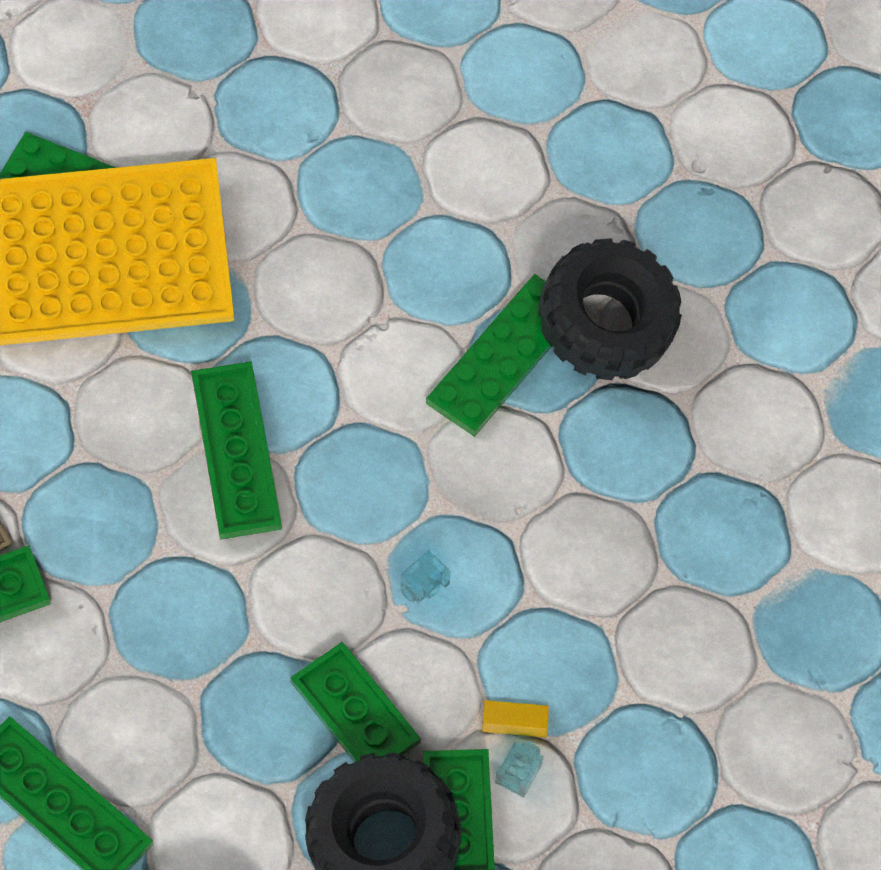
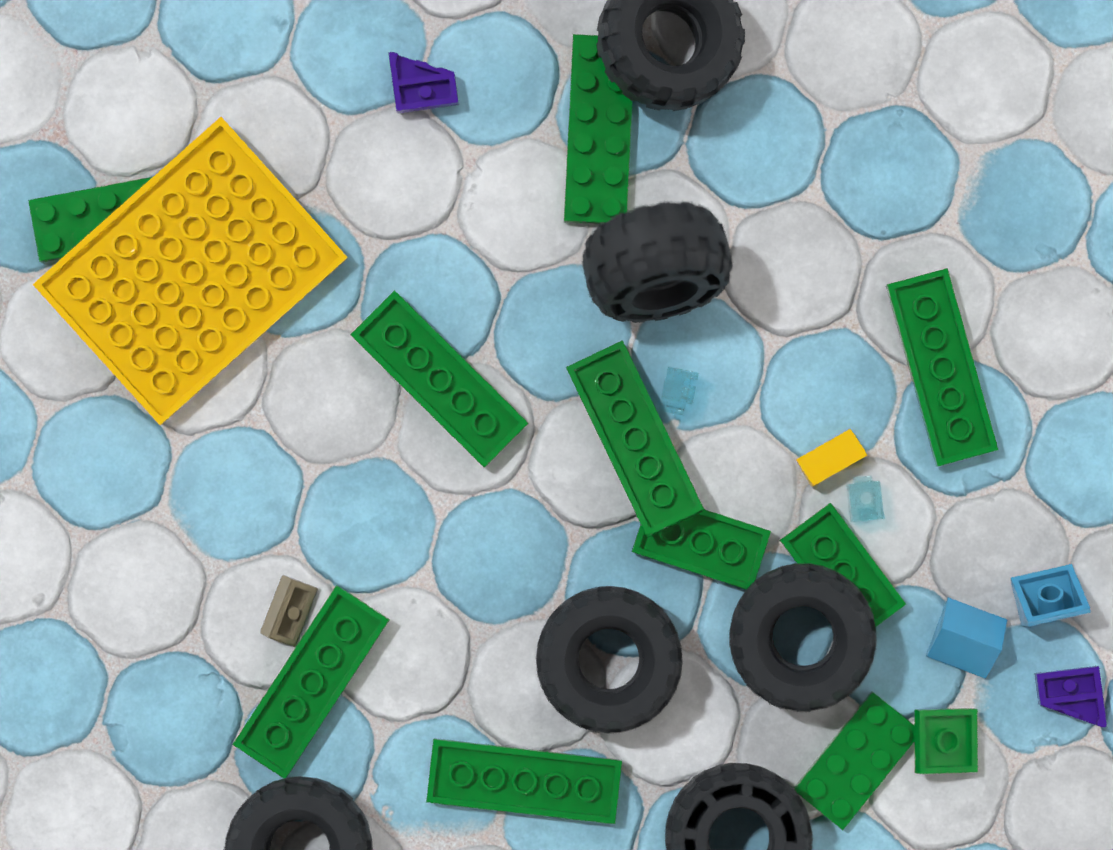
camera: 30 degrees left, 25 degrees up
none -> dark purple wing [388,52,459,114]
none -> black tyre [536,586,683,733]
none -> green plate [566,340,705,538]
none -> black tyre [582,201,733,323]
none -> green plate [886,268,998,467]

